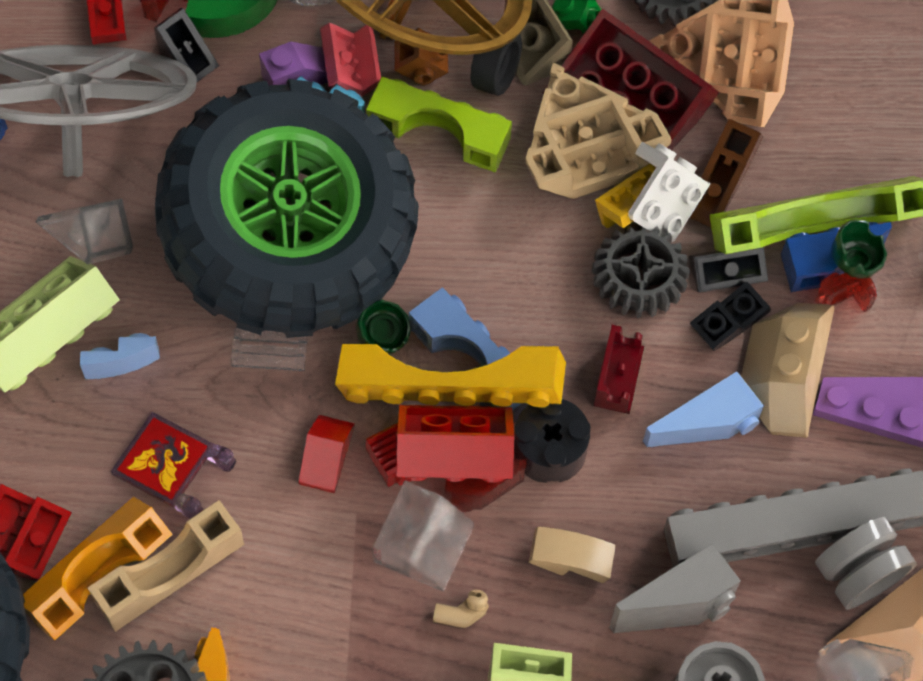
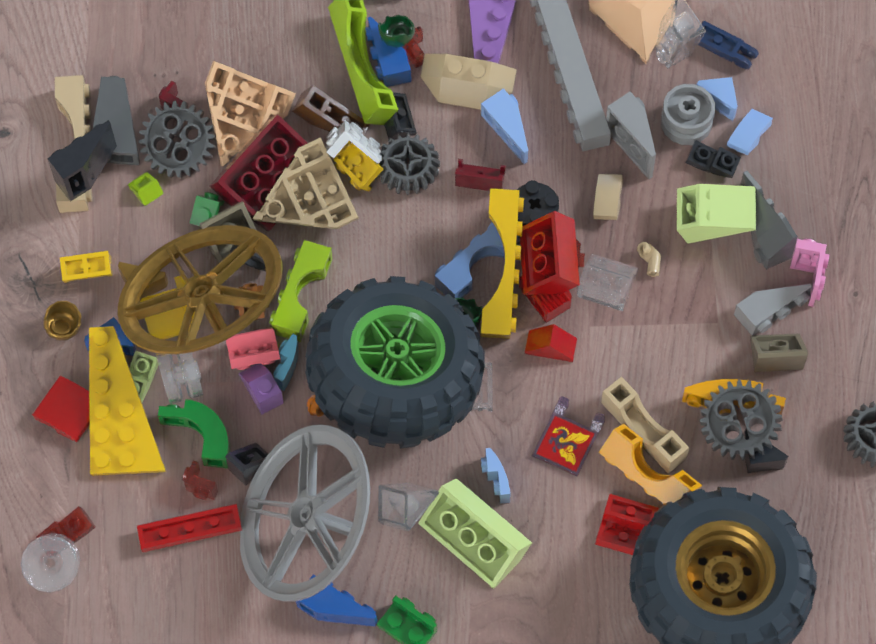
camera: 90 degrees left, 0 degrees up
black slope [690,281,771,351] -> none
light grey wheel [815,517,918,610] -> none

